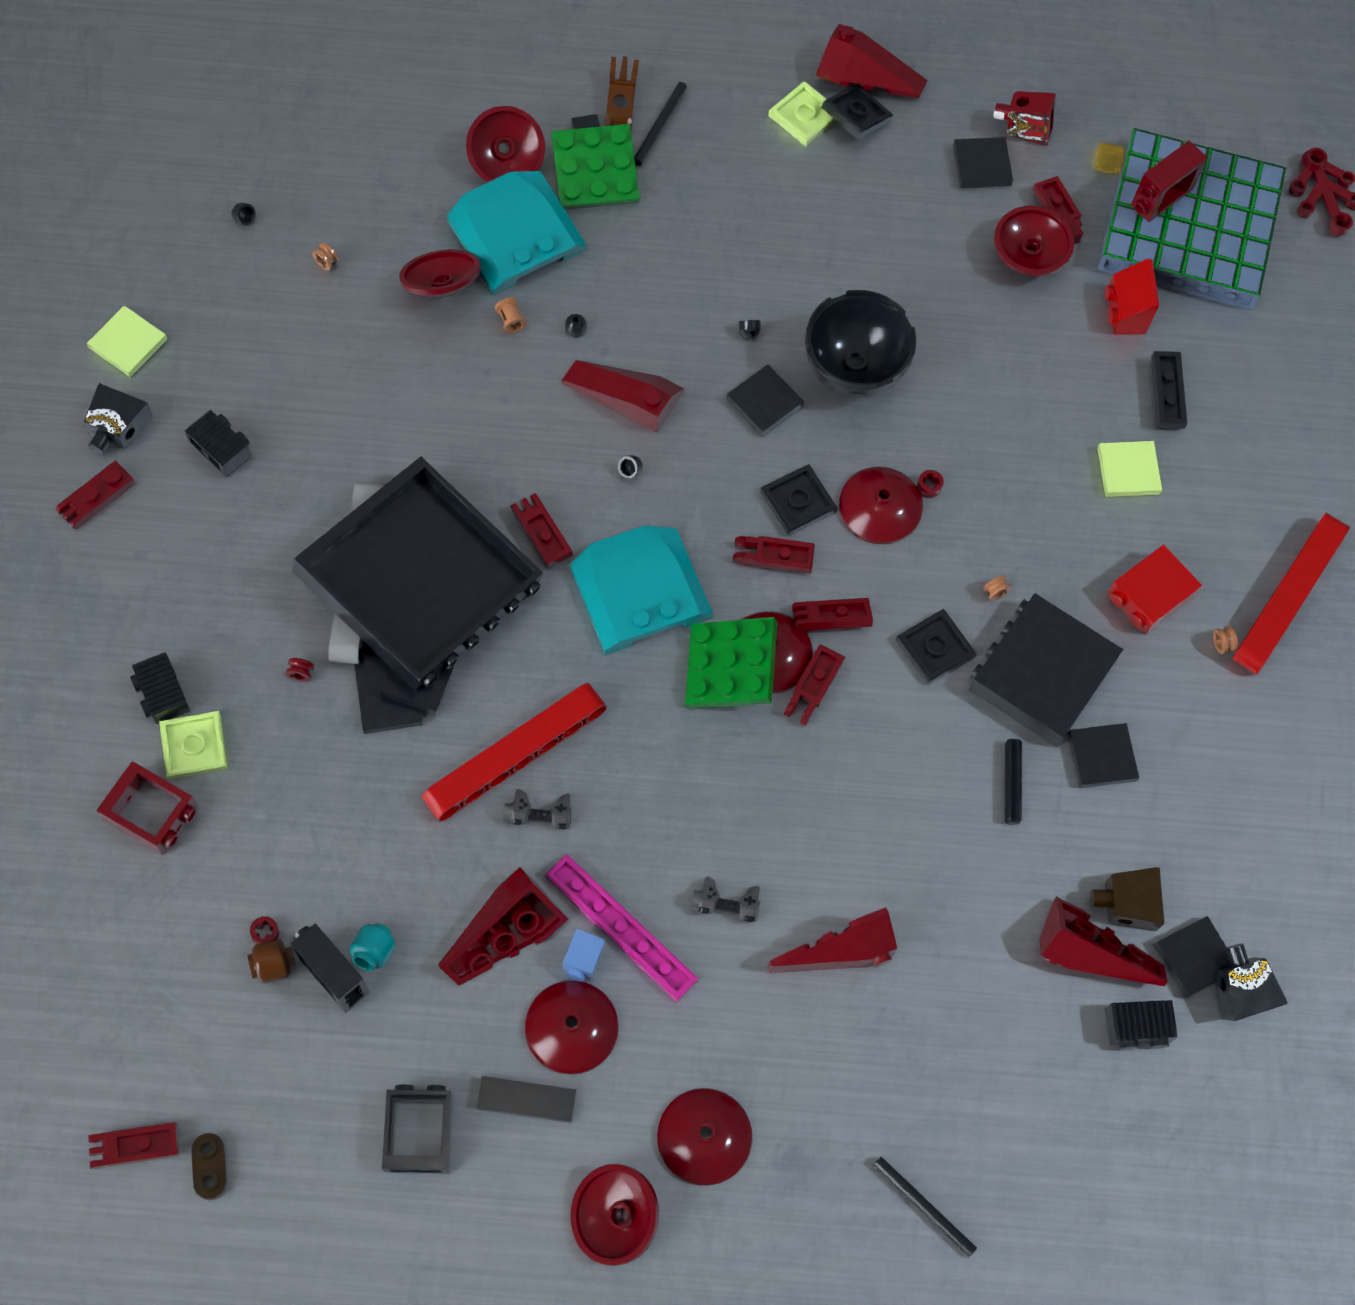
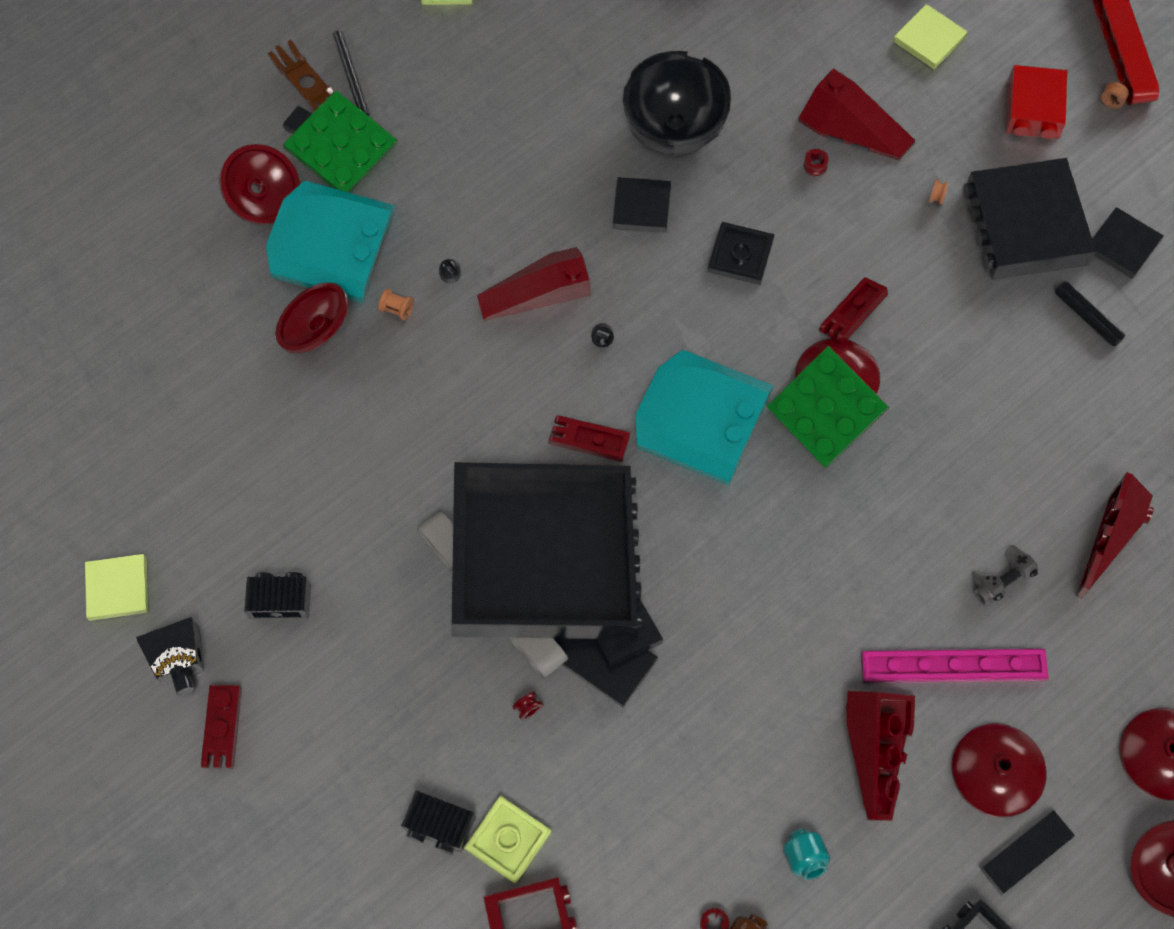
camera: 35 degrees left, 0 degrees up
black hinge [231,202,256,225] -> none
black window [290,923,370,1013] -> none
nougat bush [312,243,339,270] -> none
red beam [421,683,607,822] -> none
flat silver piece [504,789,572,829] -> none
medium blue brick [563,929,605,982] -> none
dark red hinge [733,536,815,574] -> none
black hinge [739,320,761,339] -> none
dark red hinge [784,644,845,726] -> none
dark red dish [839,467,923,545] -> none
black tile [896,609,977,685] -> none
none -> dark red wedge [798,68,916,161]

